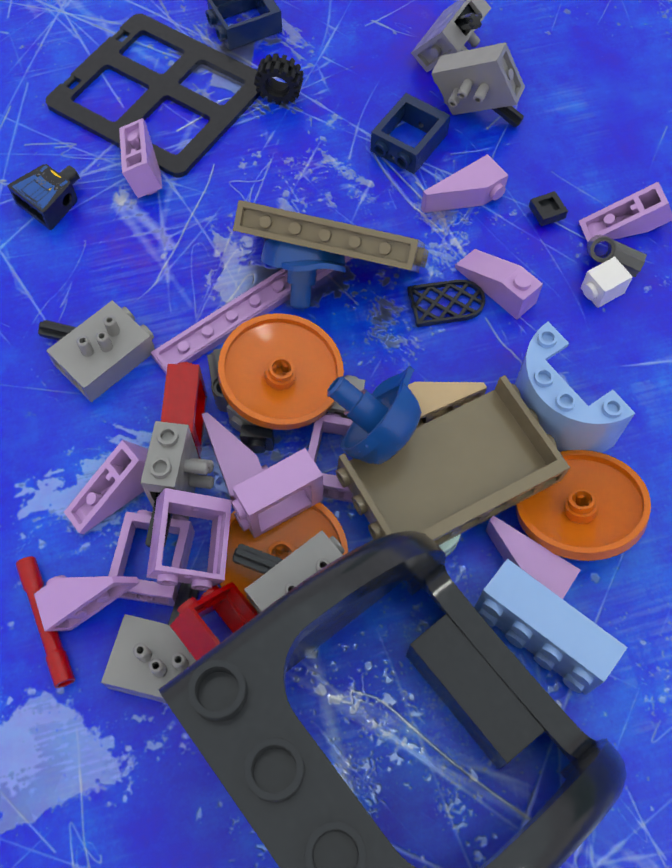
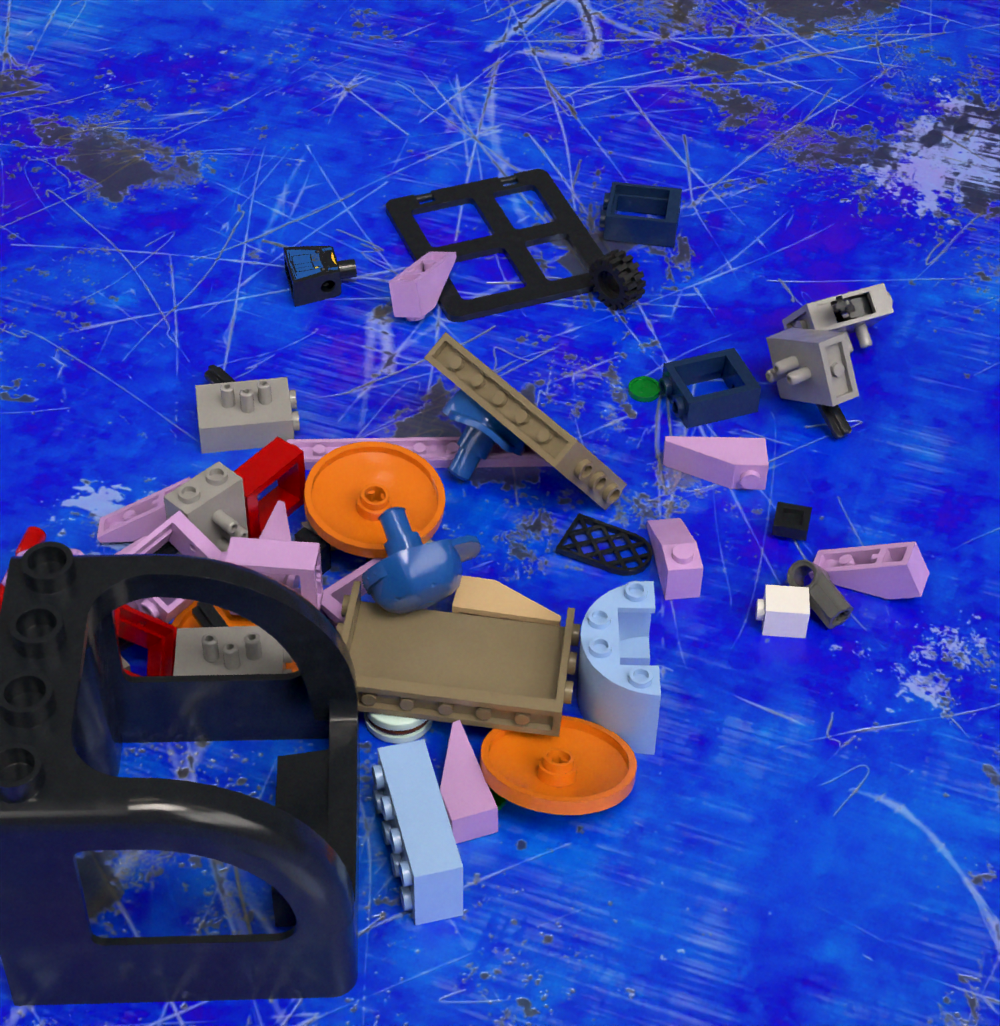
camera: 35 degrees right, 20 degrees down
none -> green piece [628,376,660,402]

